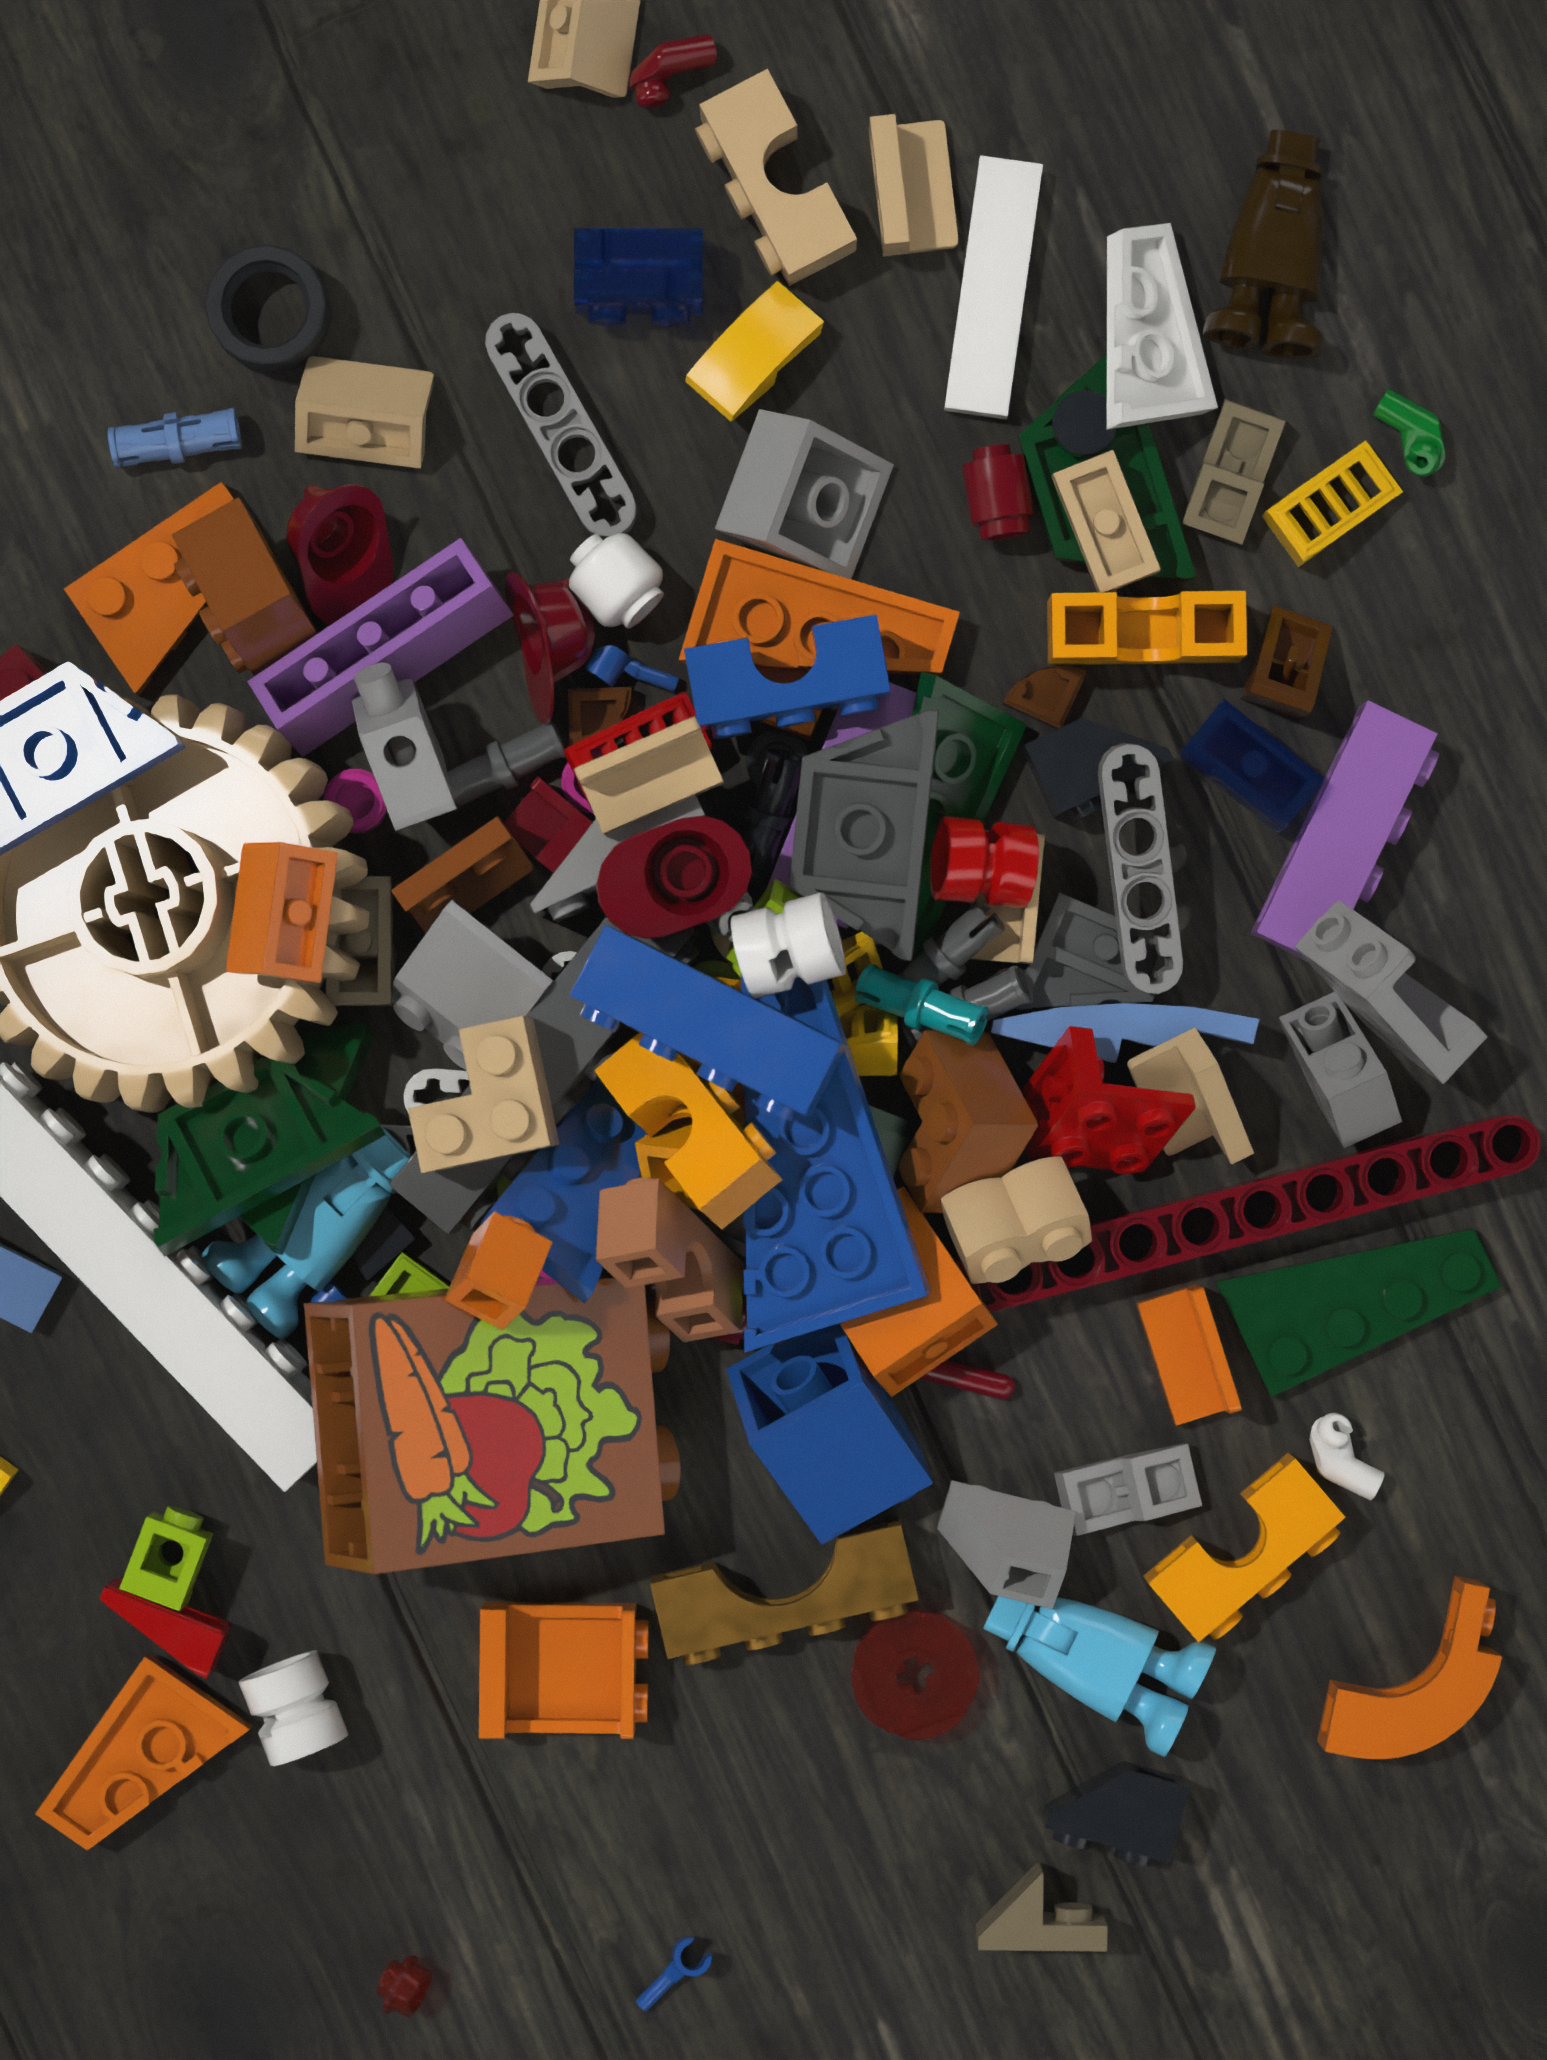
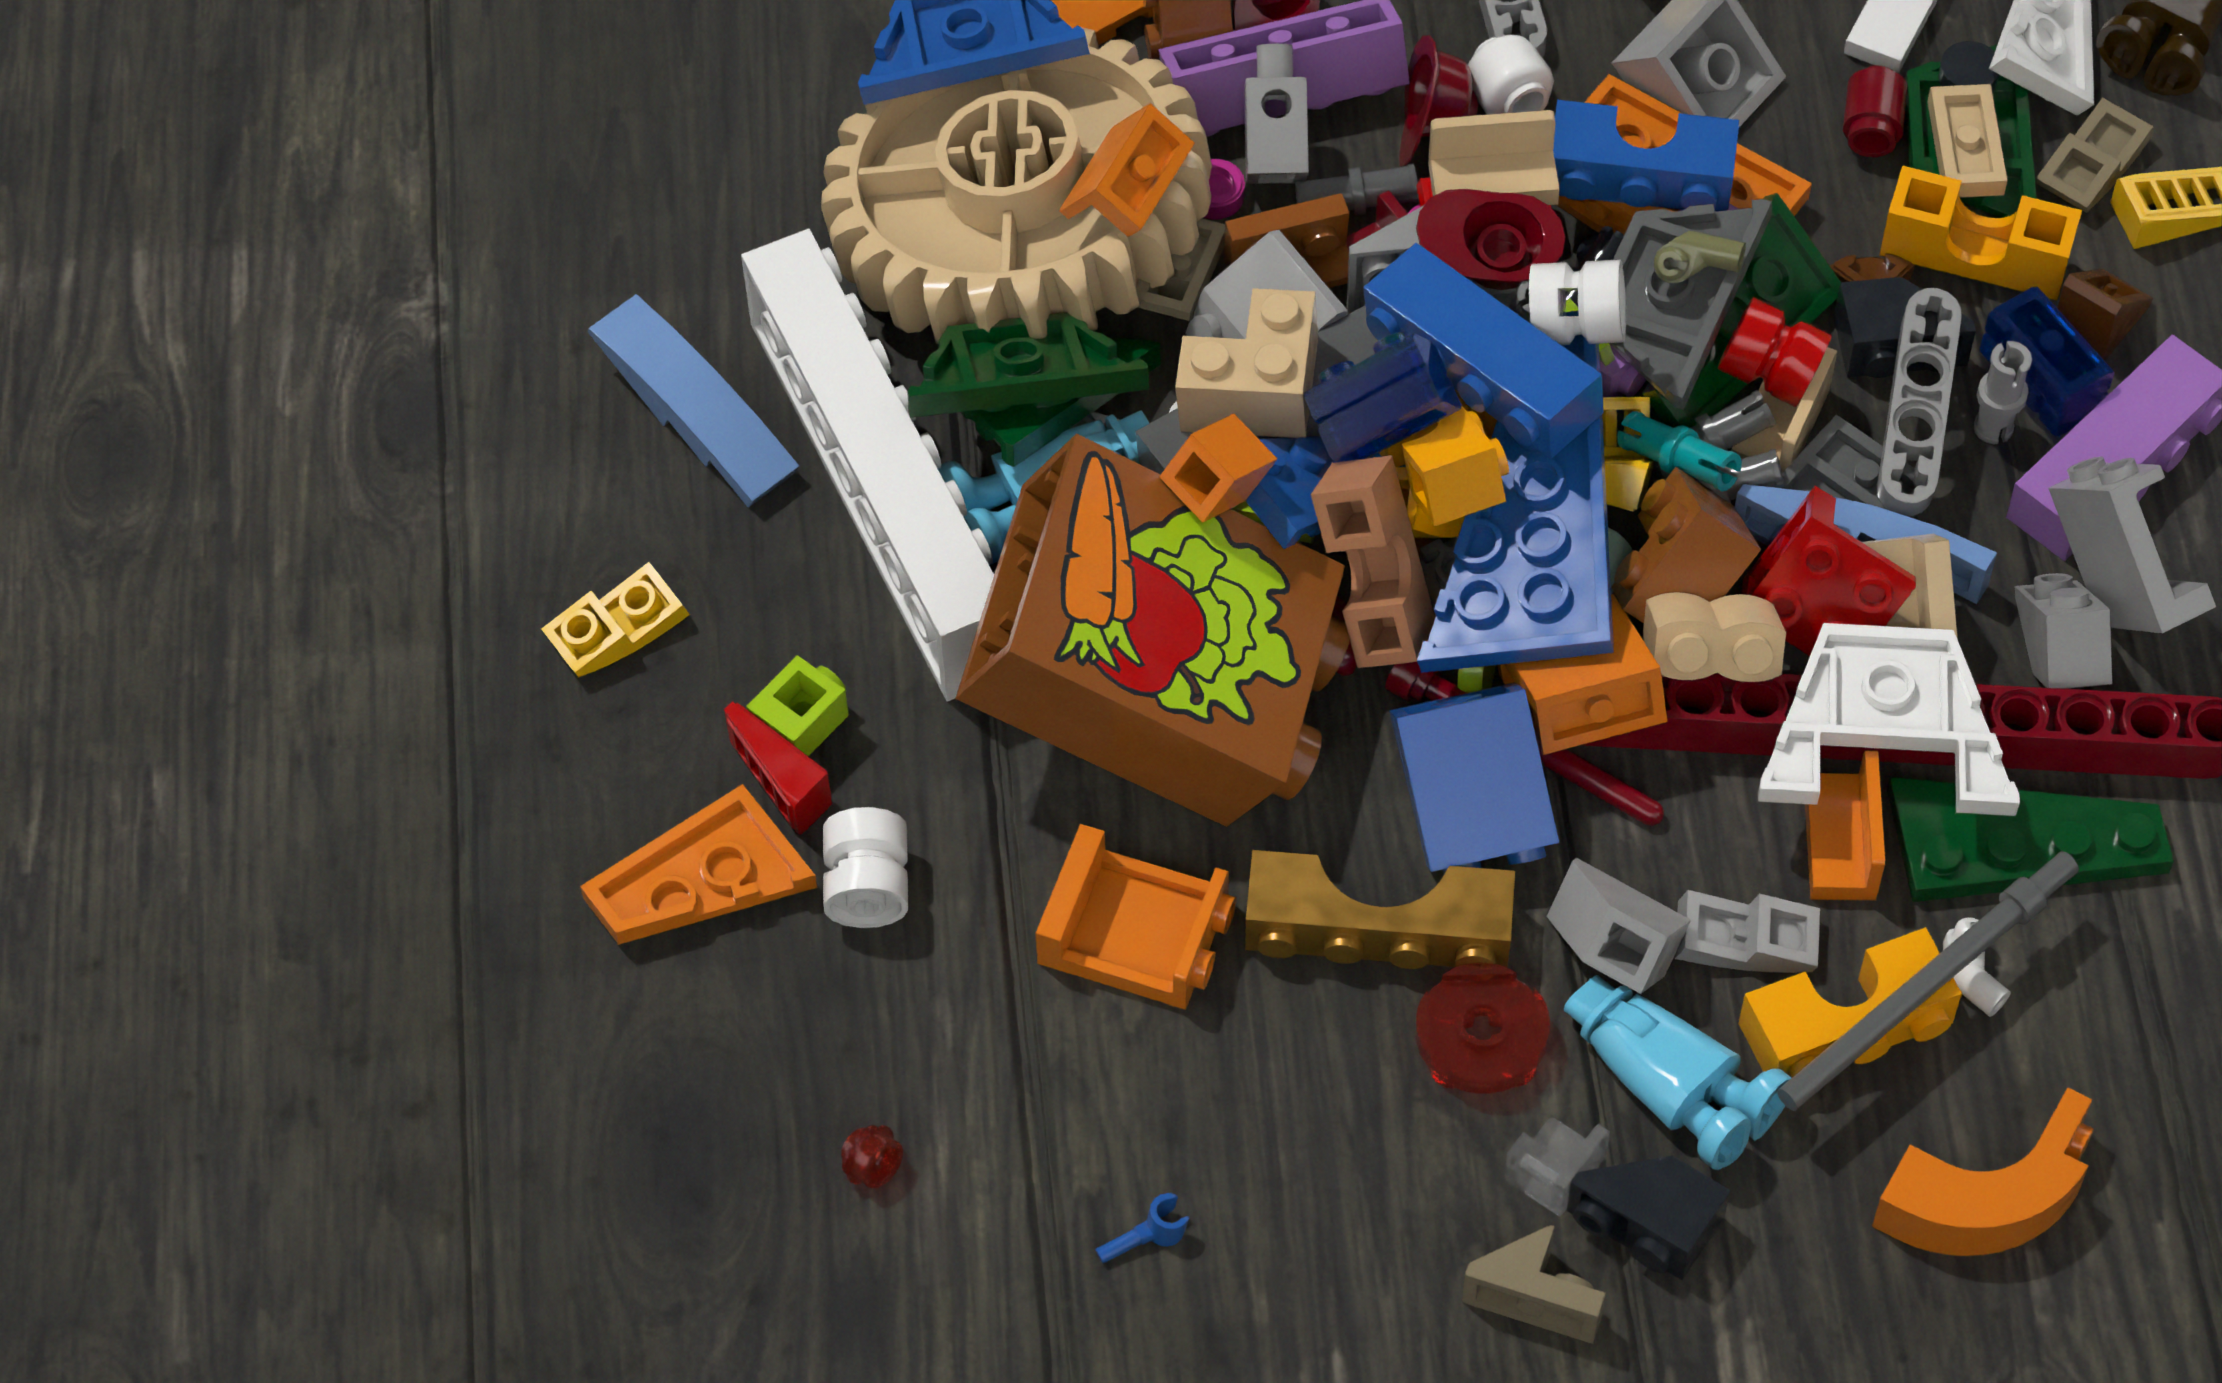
camera: 25 degrees right, 30 degrees down
none -> clear blue brick [1304,331,1462,462]
none -> clear panel [1504,1118,1610,1217]
none -> olive arm [1654,231,1746,283]
none -> white wing [1758,623,2020,816]
none -> dark grey bar [1777,851,2079,1111]
none -> light grey pin [1974,341,2032,444]

